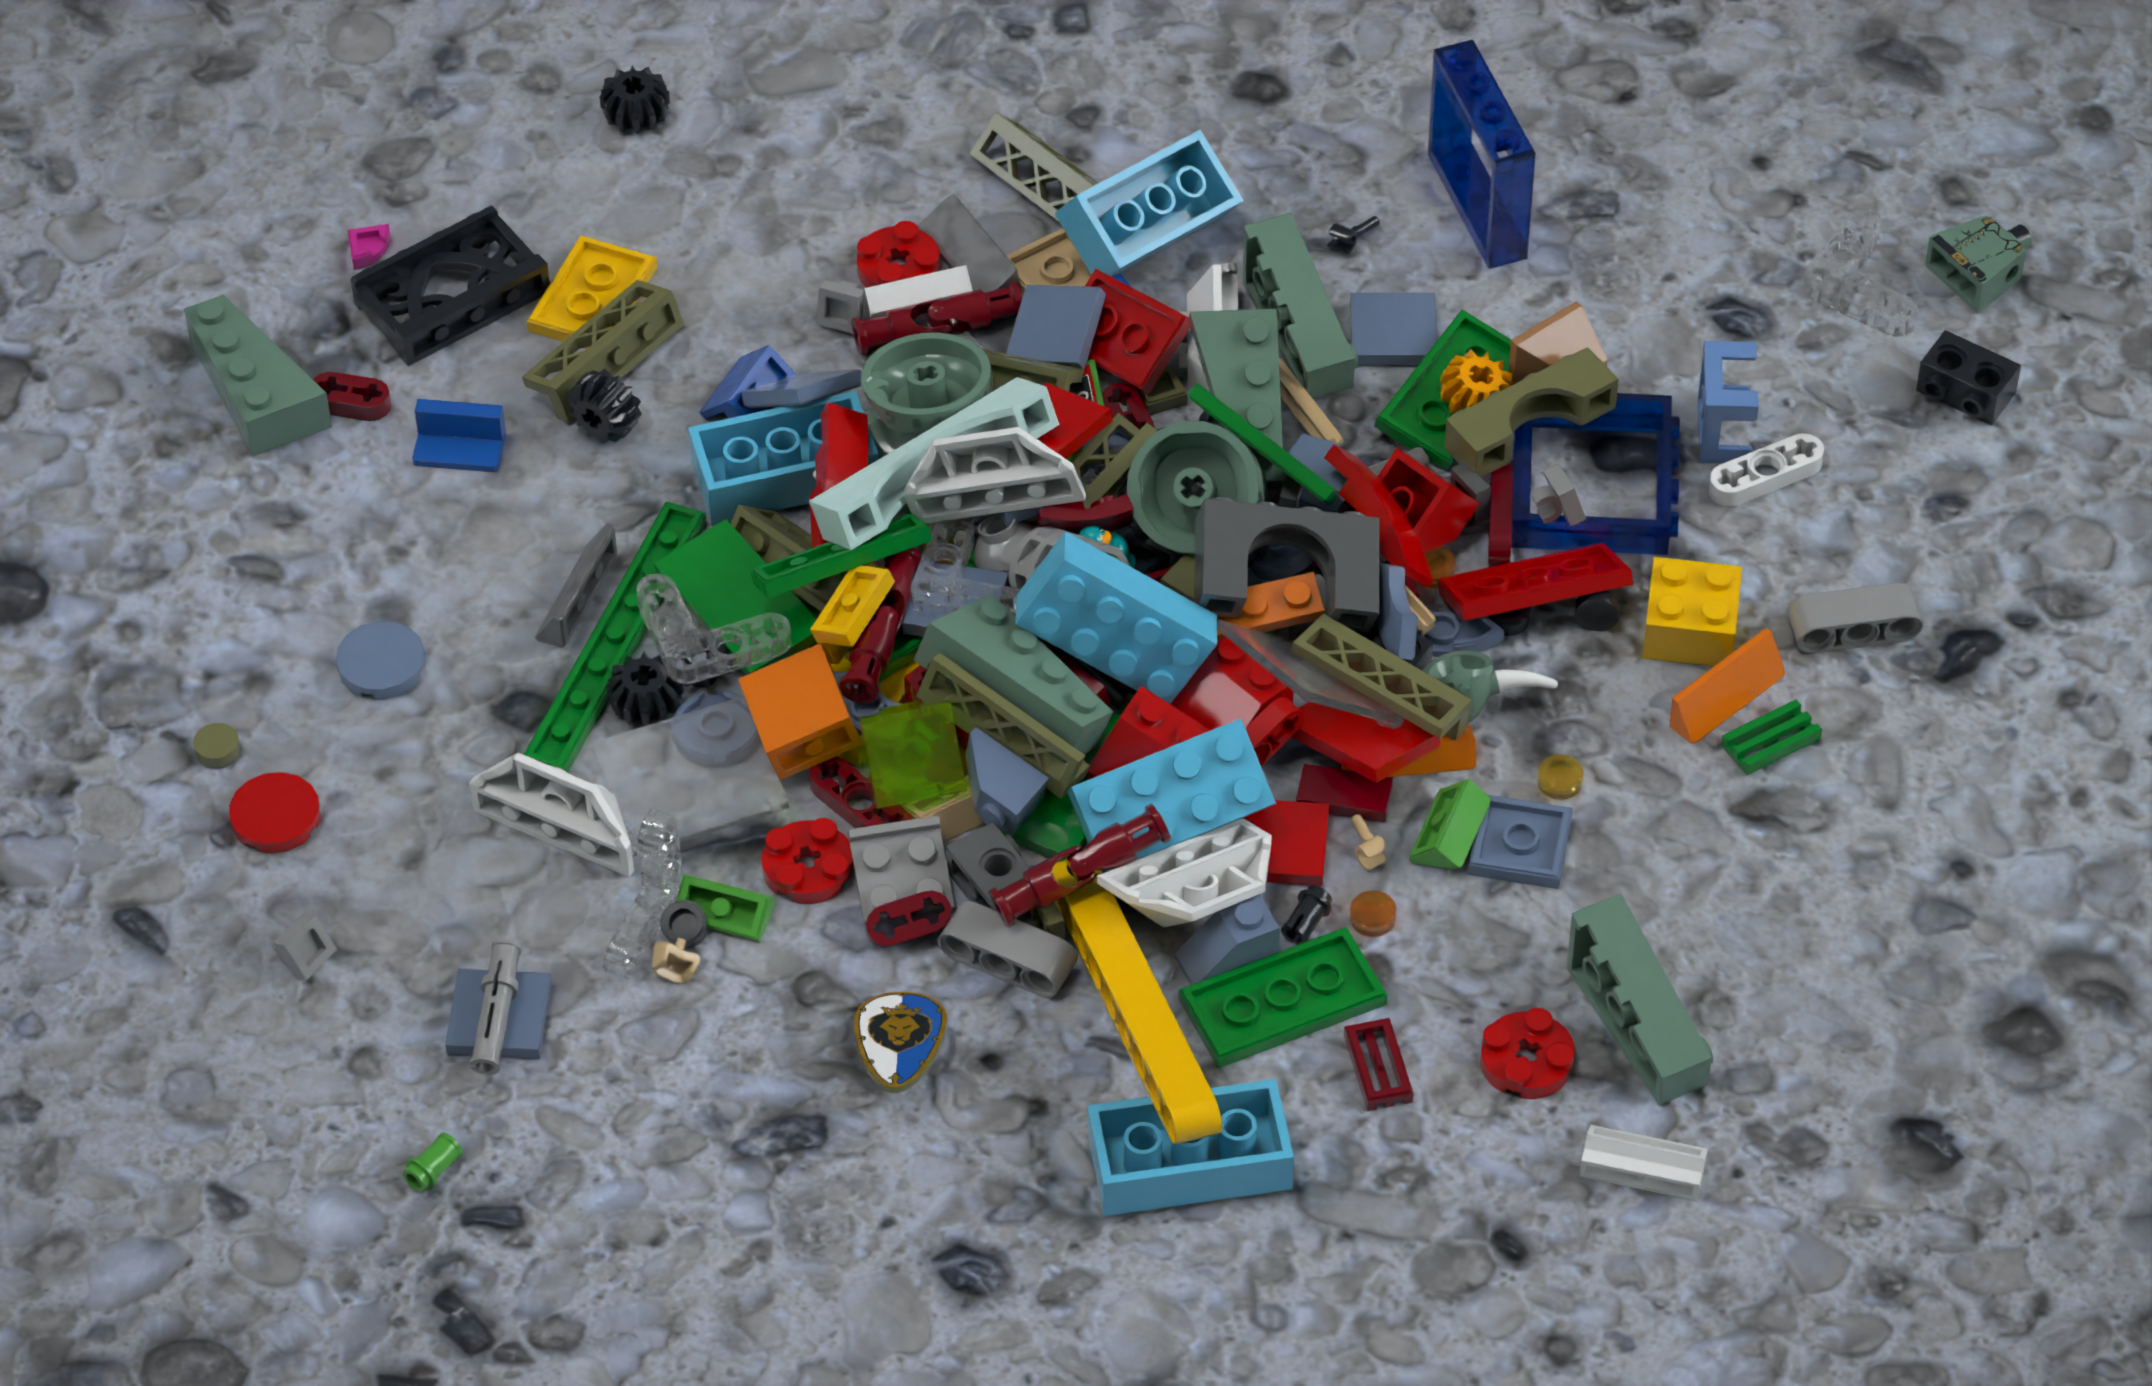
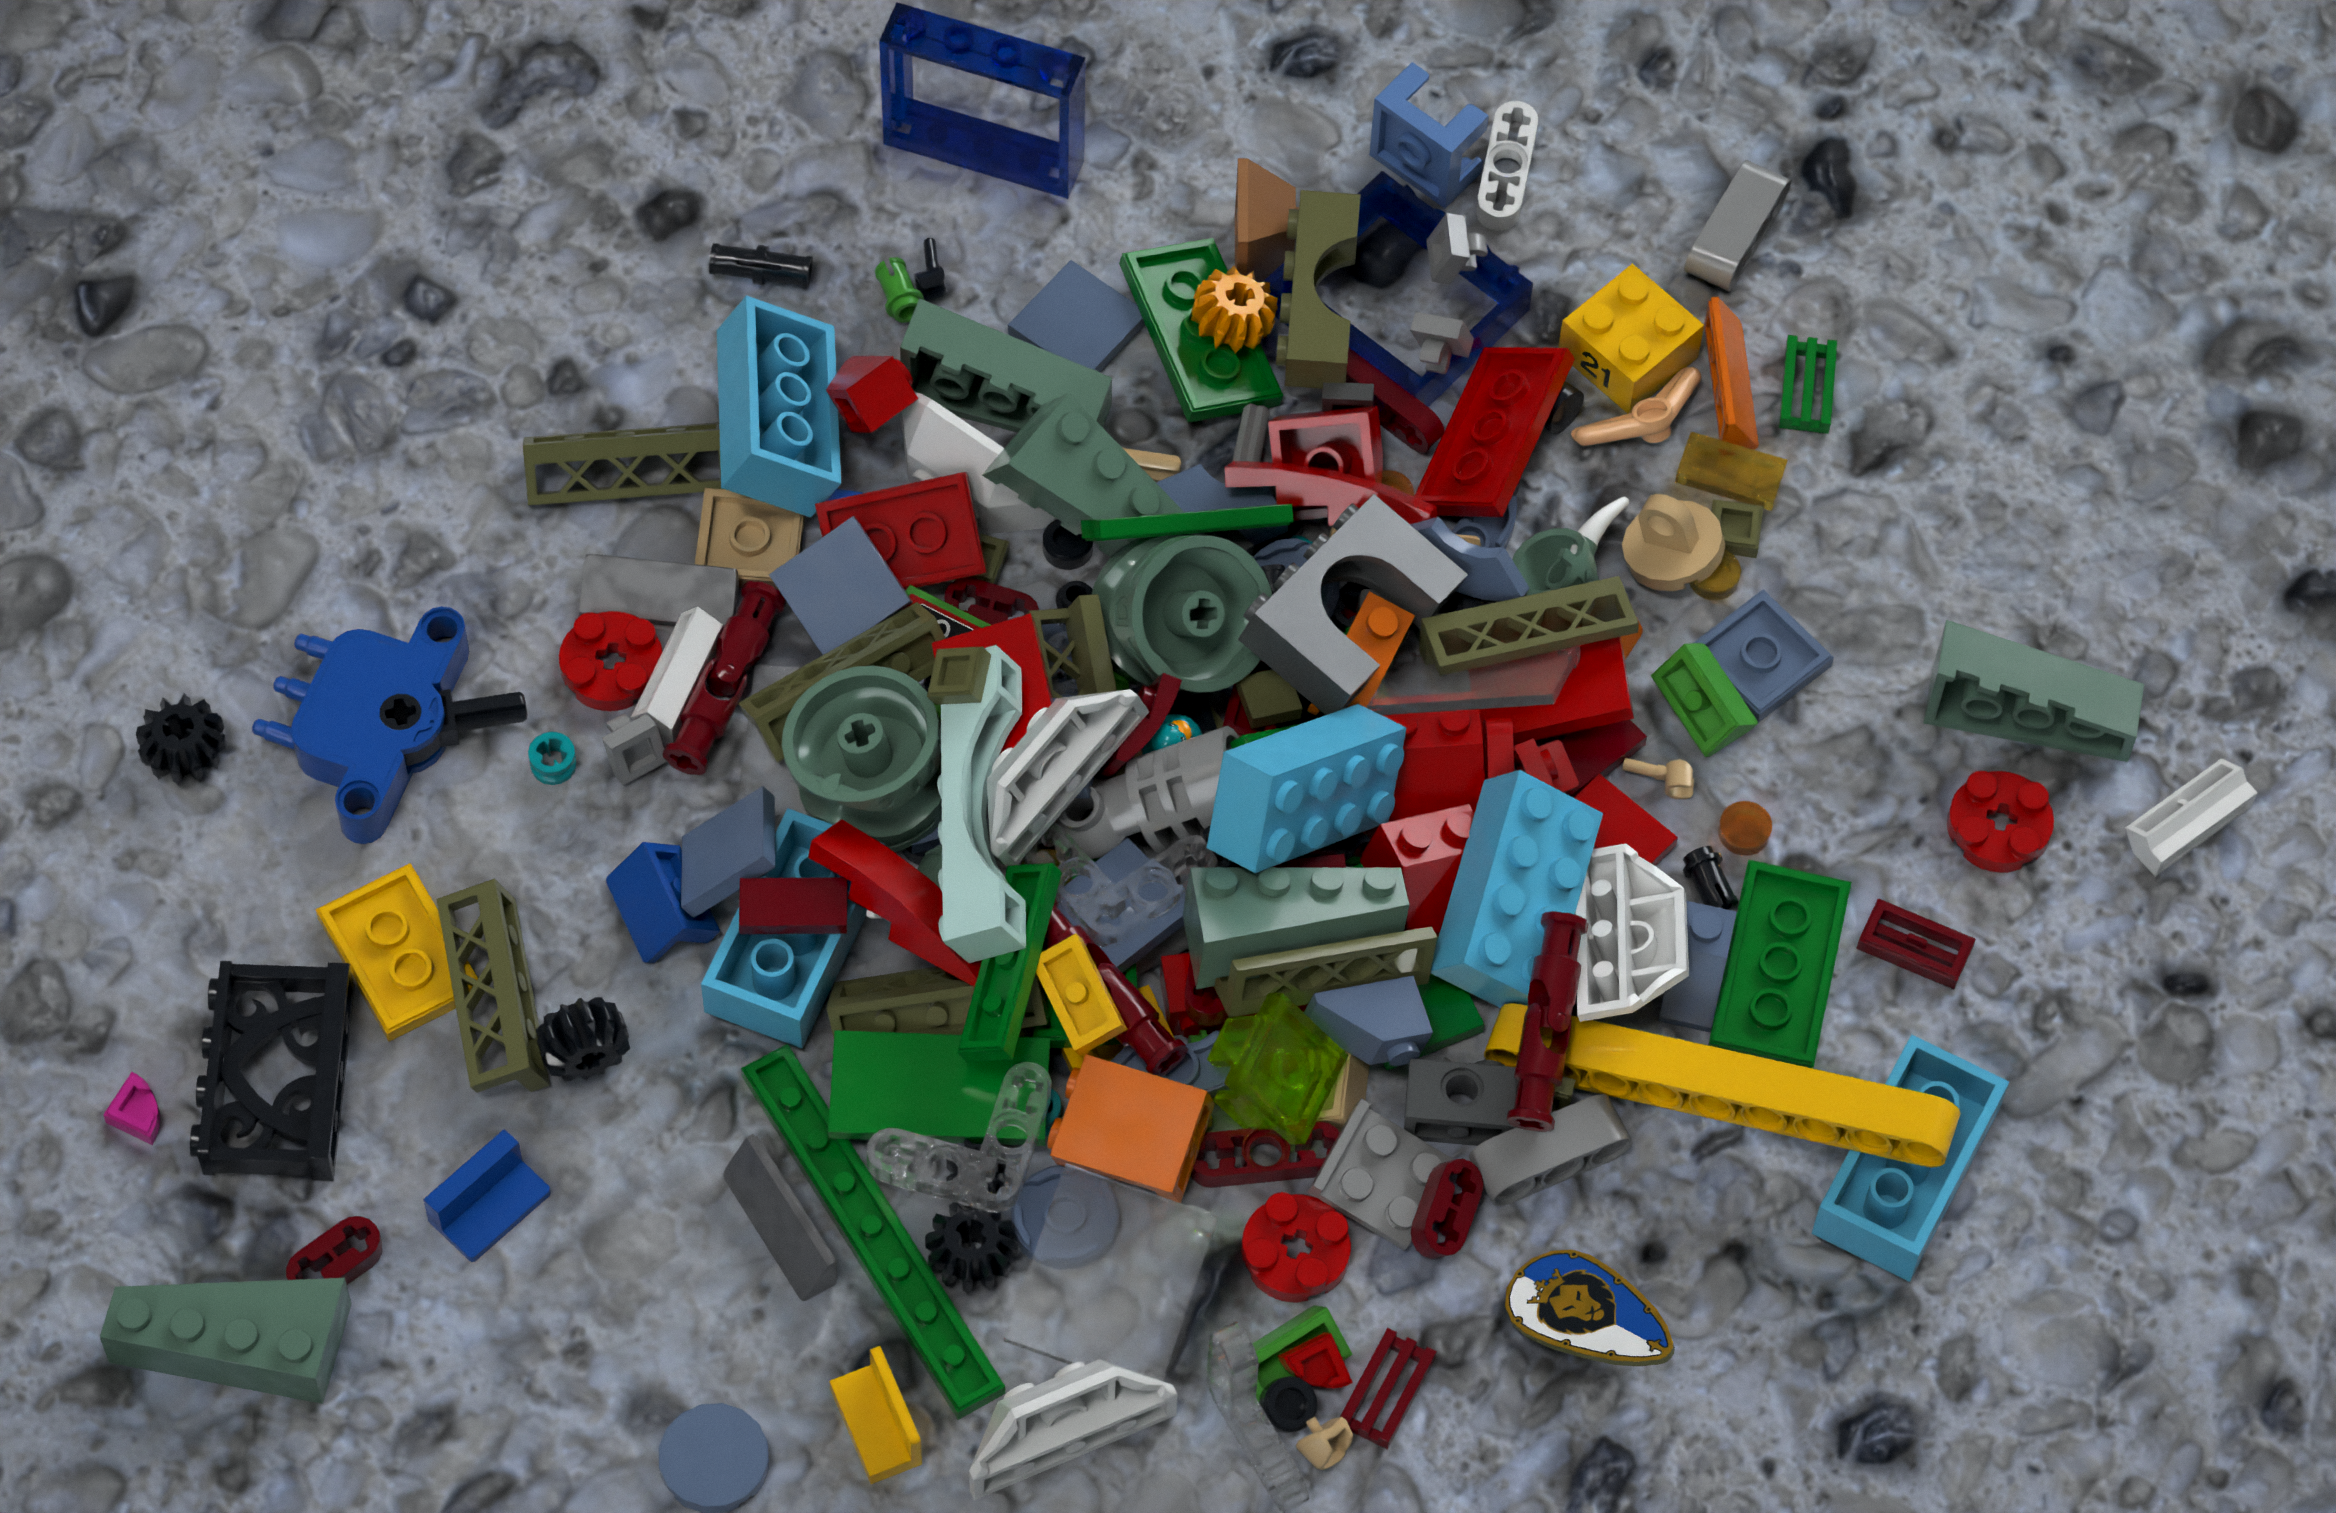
camera: 55 degrees left, 10 degrees up
none -> blue piece [252,606,528,844]
none -> teal bush [528,732,577,785]
none -> black pin [709,243,813,287]
none -> dark red tile [739,877,848,934]
none -> red slope [826,356,919,433]
none -> yellow panel [829,1346,922,1484]
none -> bright green pin [875,257,924,323]
none -> olive tile [927,647,991,705]
none -> red tile [1278,1332,1353,1388]
none -> dark red tile [1340,1327,1437,1450]
none -> light grey tile [1426,213,1487,284]
none -> red bracket [1514,738,1579,794]
none -> light nougat piece [1571,367,1701,446]
none -> tan tile [1622,494,1726,591]
none -> clear yellow tile [1675,431,1788,511]
none -> olive tile [1711,499,1763,558]

